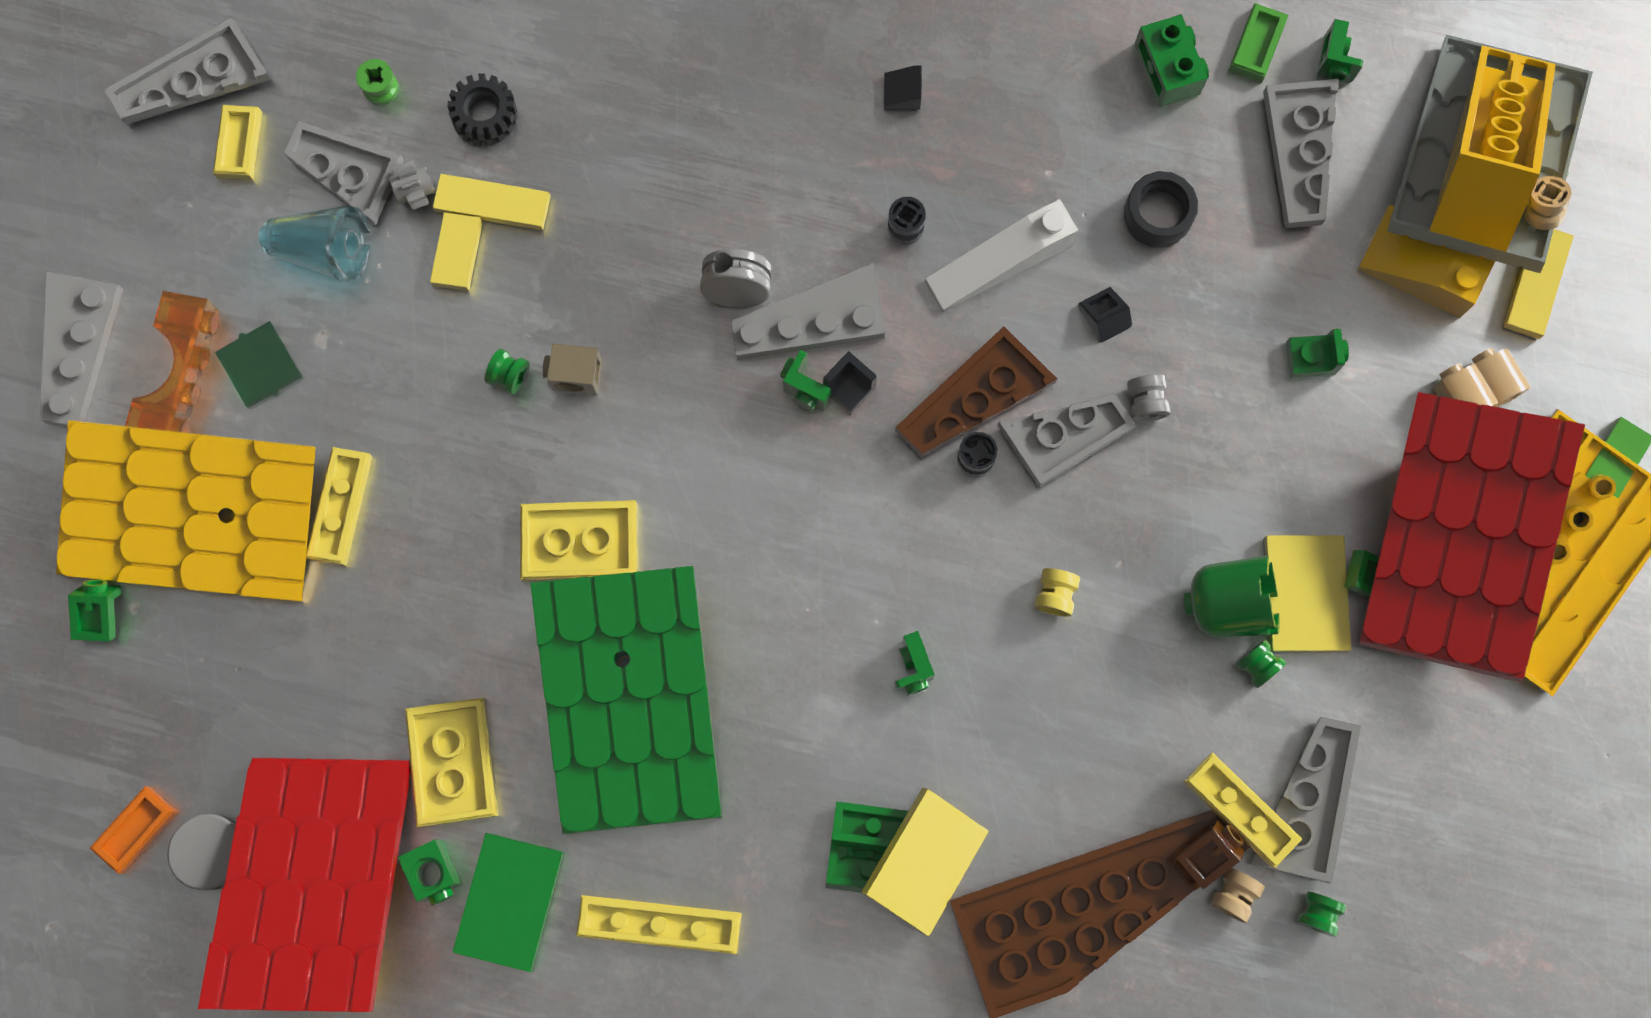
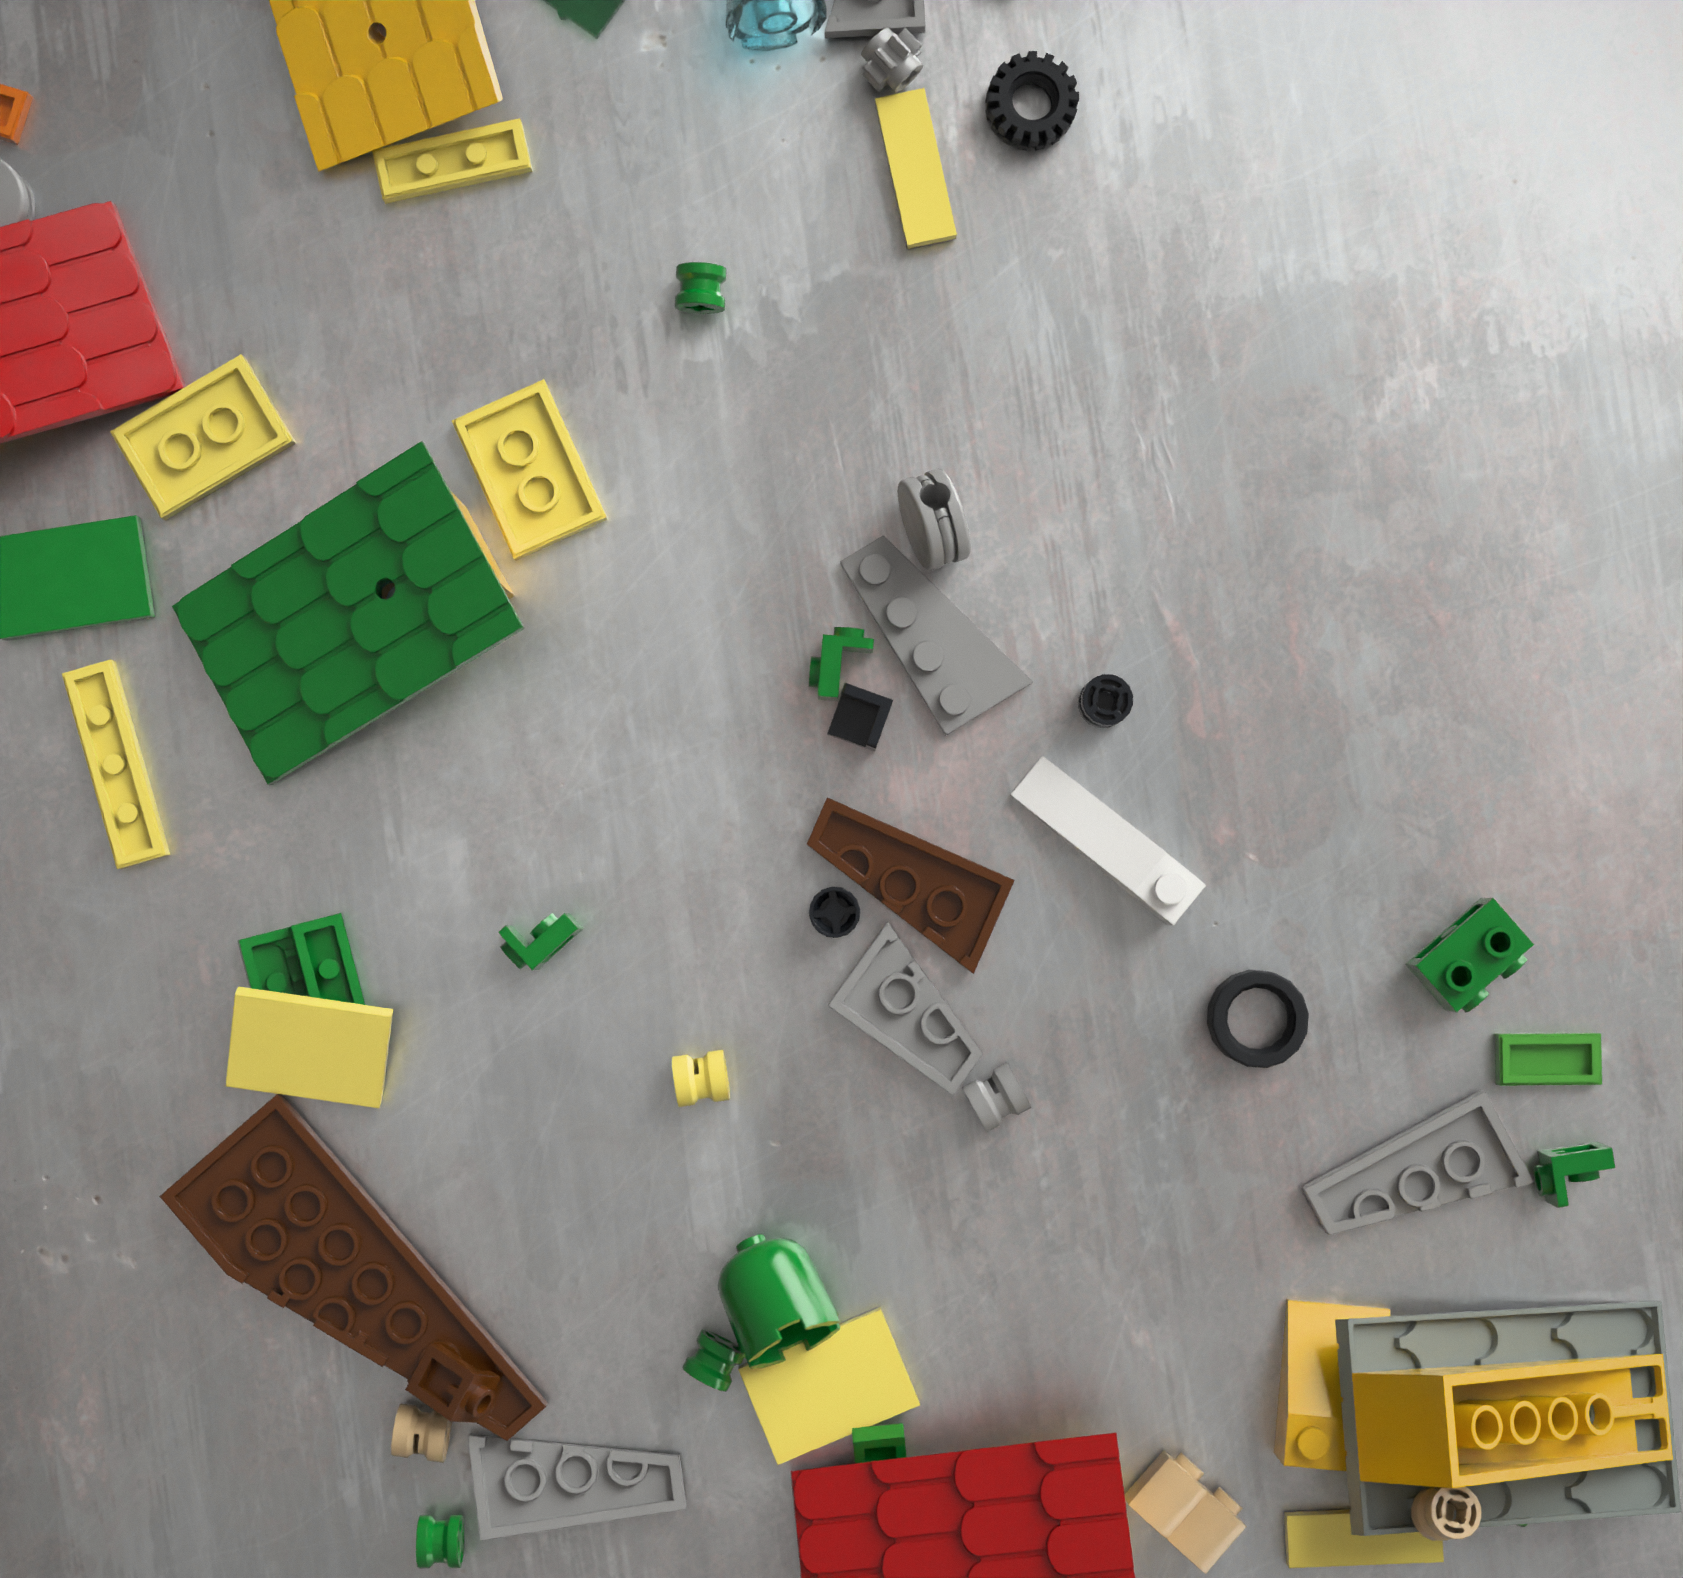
camera: 65 degrees right, 10 degrees up
green brick [398,839,462,906] -> none
light yellow tile [430,212,483,292] -> none
dark tan brick [543,344,602,395] -> none
black slope [884,65,922,109] -> none
black slope [1078,287,1132,342] -> none
light yellow tile [1183,753,1302,868] -> none
green bracket [1286,329,1349,378] -> none

